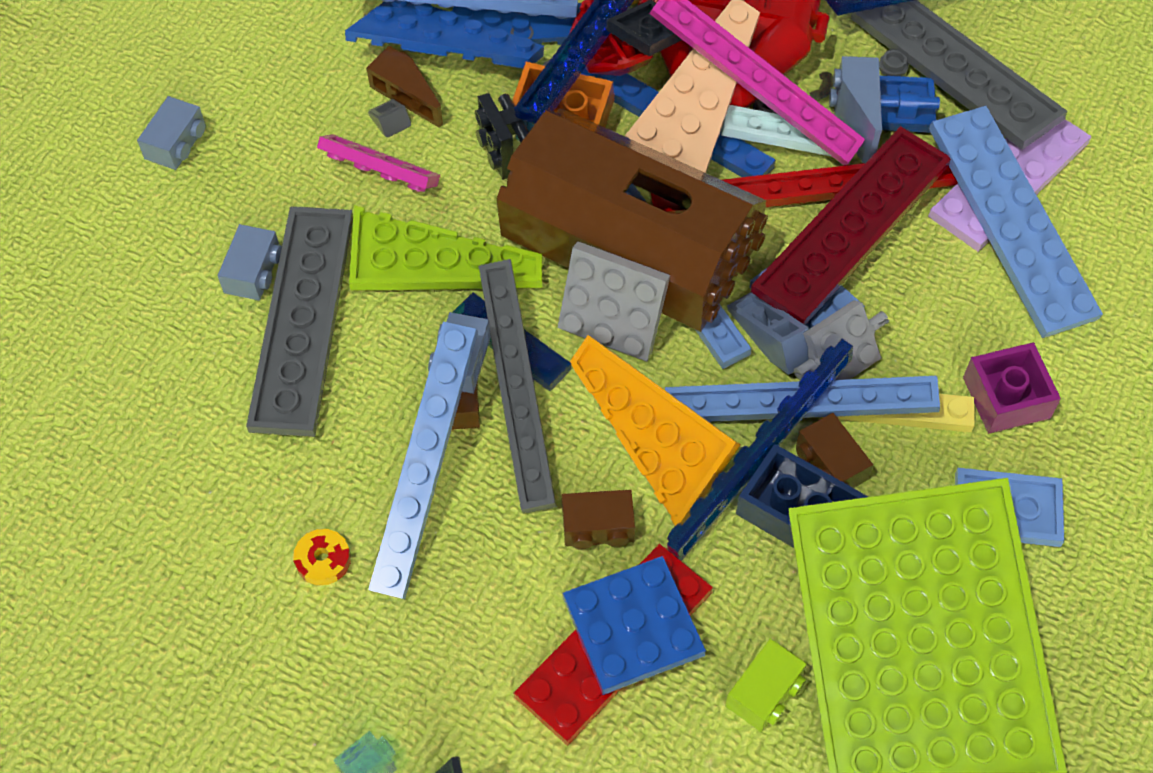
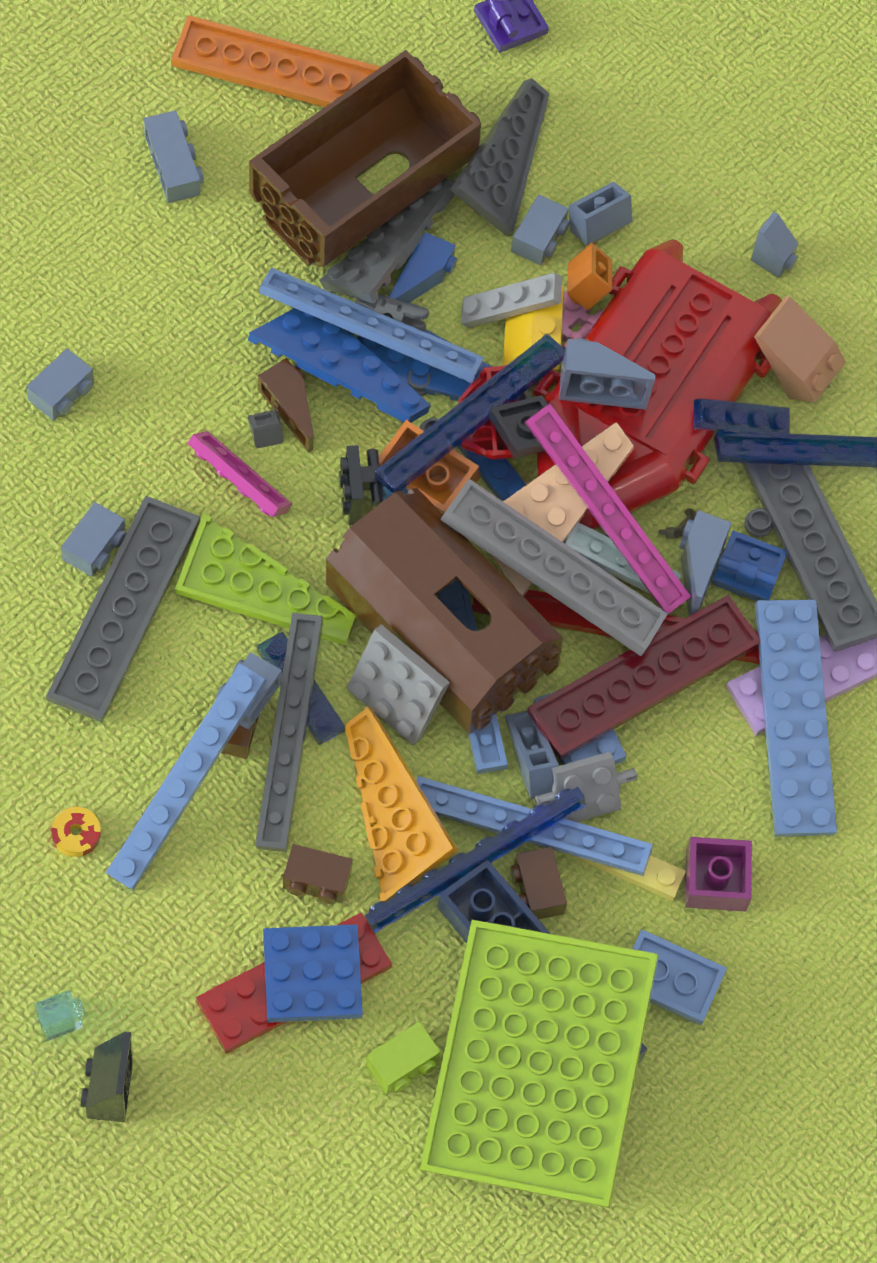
camera: 10 degrees right, 5 degrees up
none -> light grey plate [440,479,668,656]

